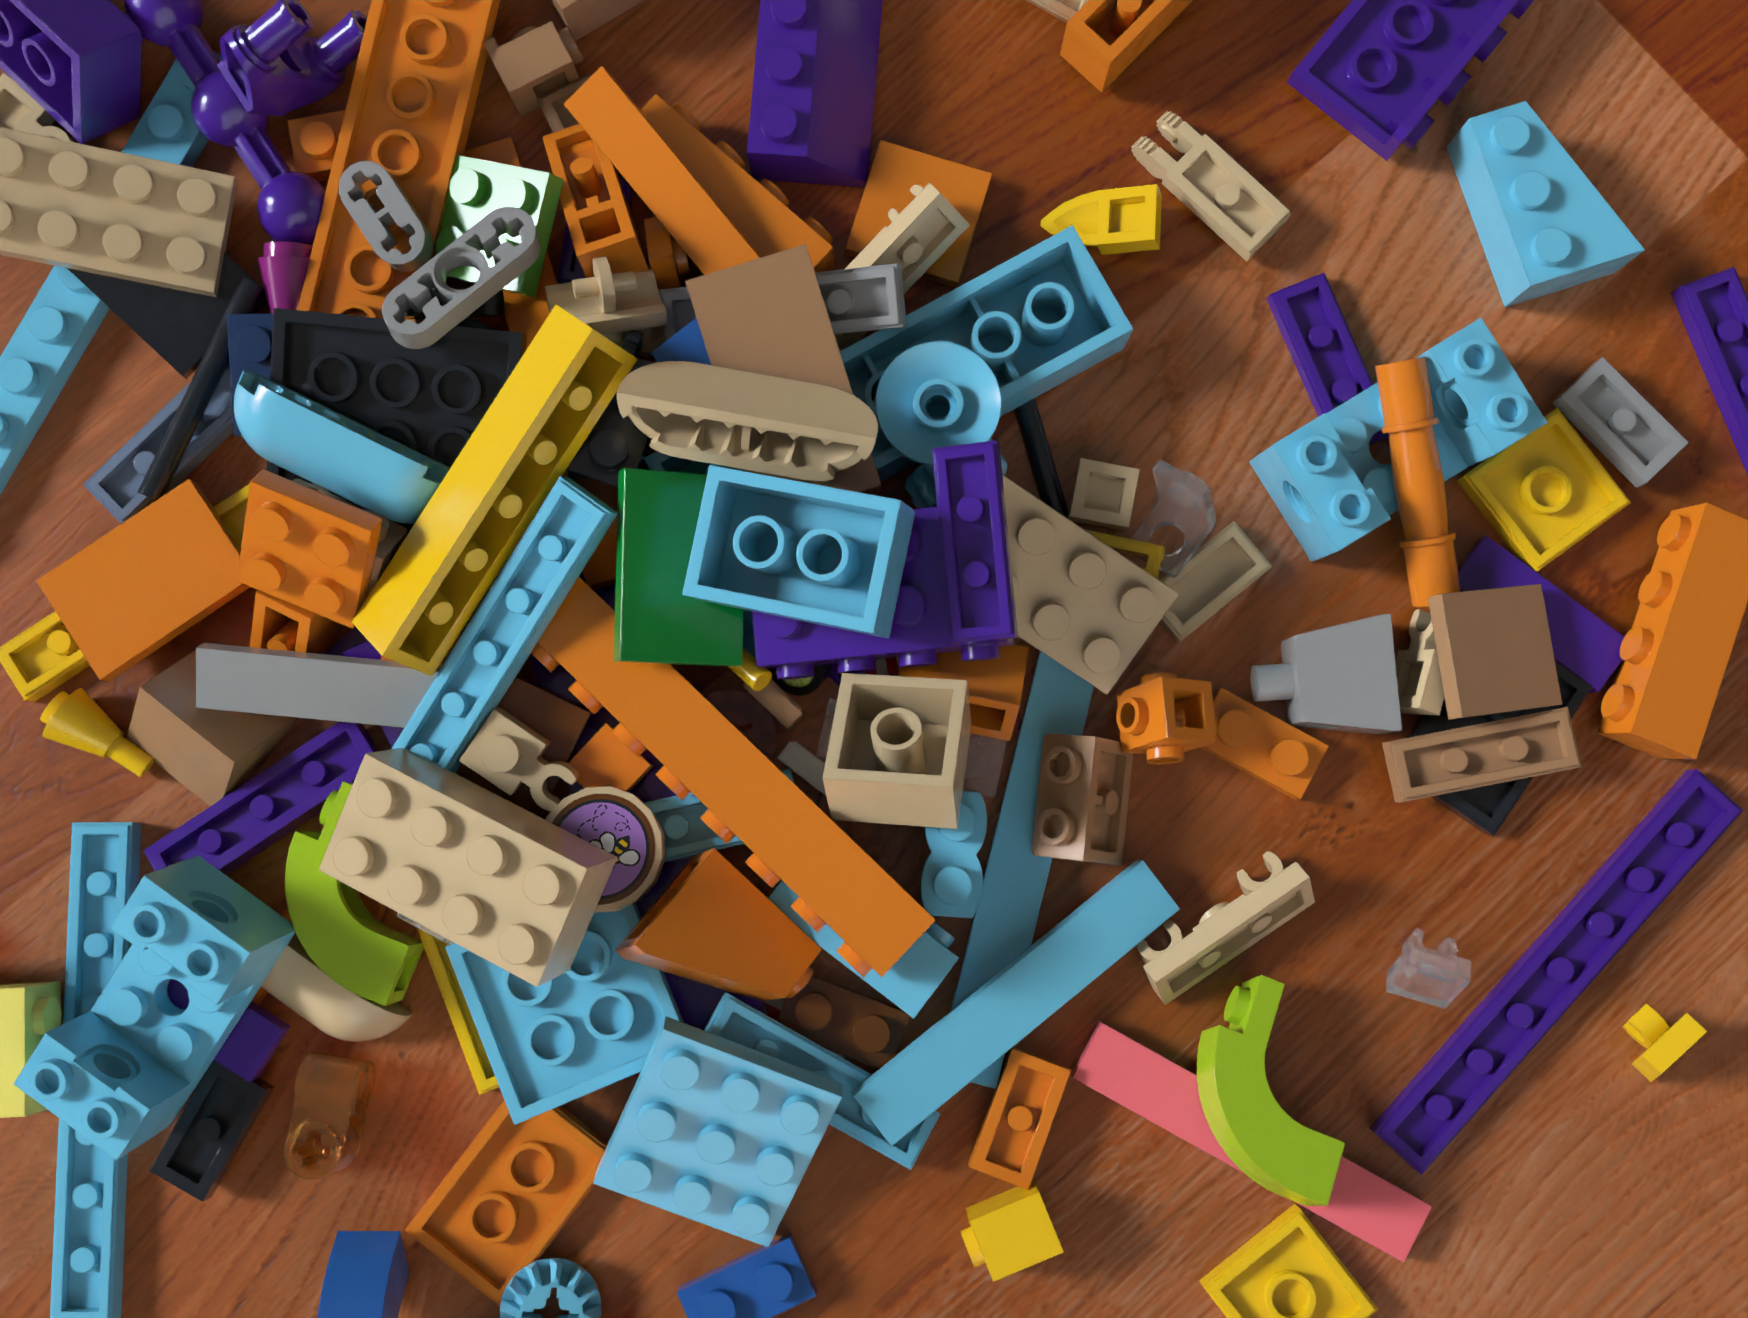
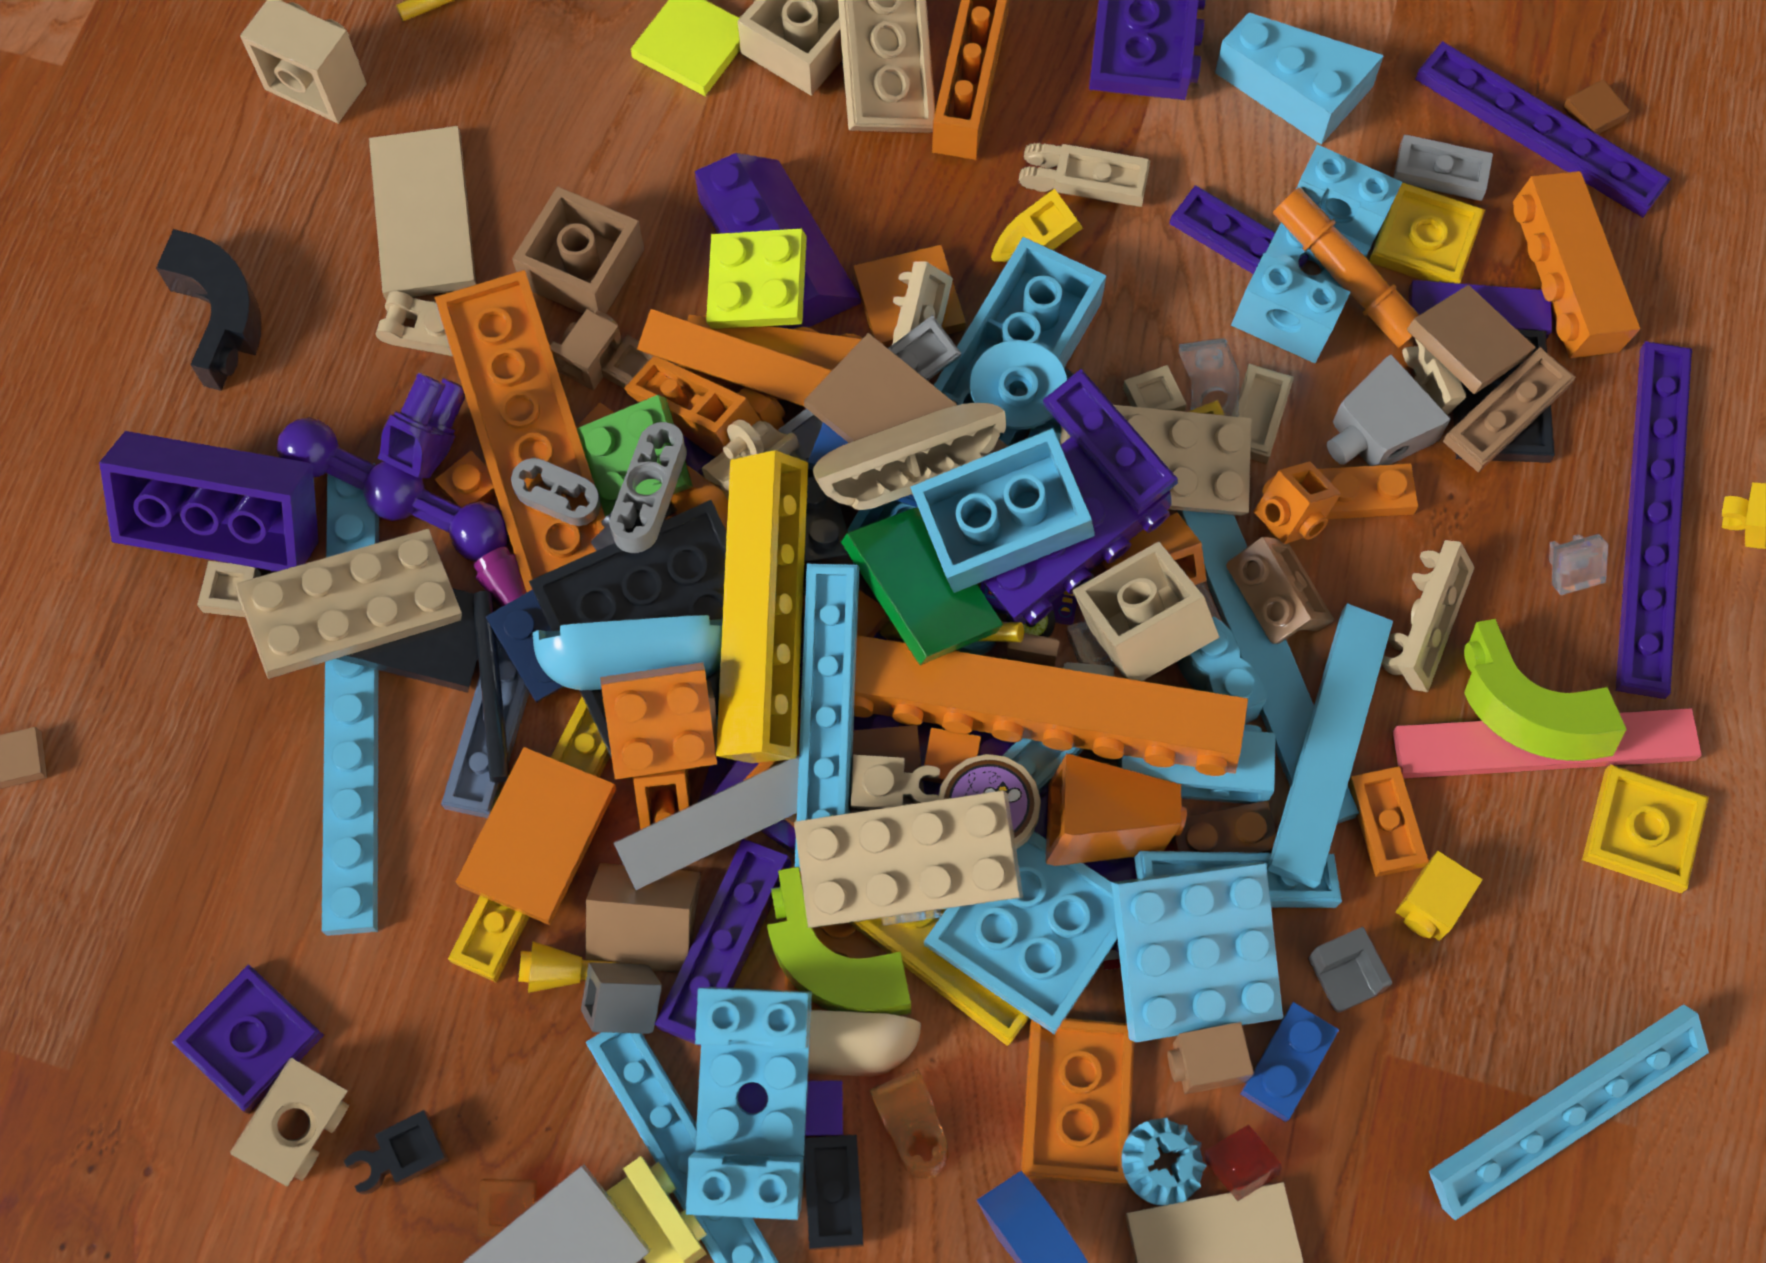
camera: 35 degrees left, 15 degrees down
none -> dark grey panel [581,962,662,1034]
none -> neon yellow plate [706,229,807,329]
none -> medium nougat brick [1168,1022,1254,1095]
none -> dark grey panel [1308,927,1392,1013]

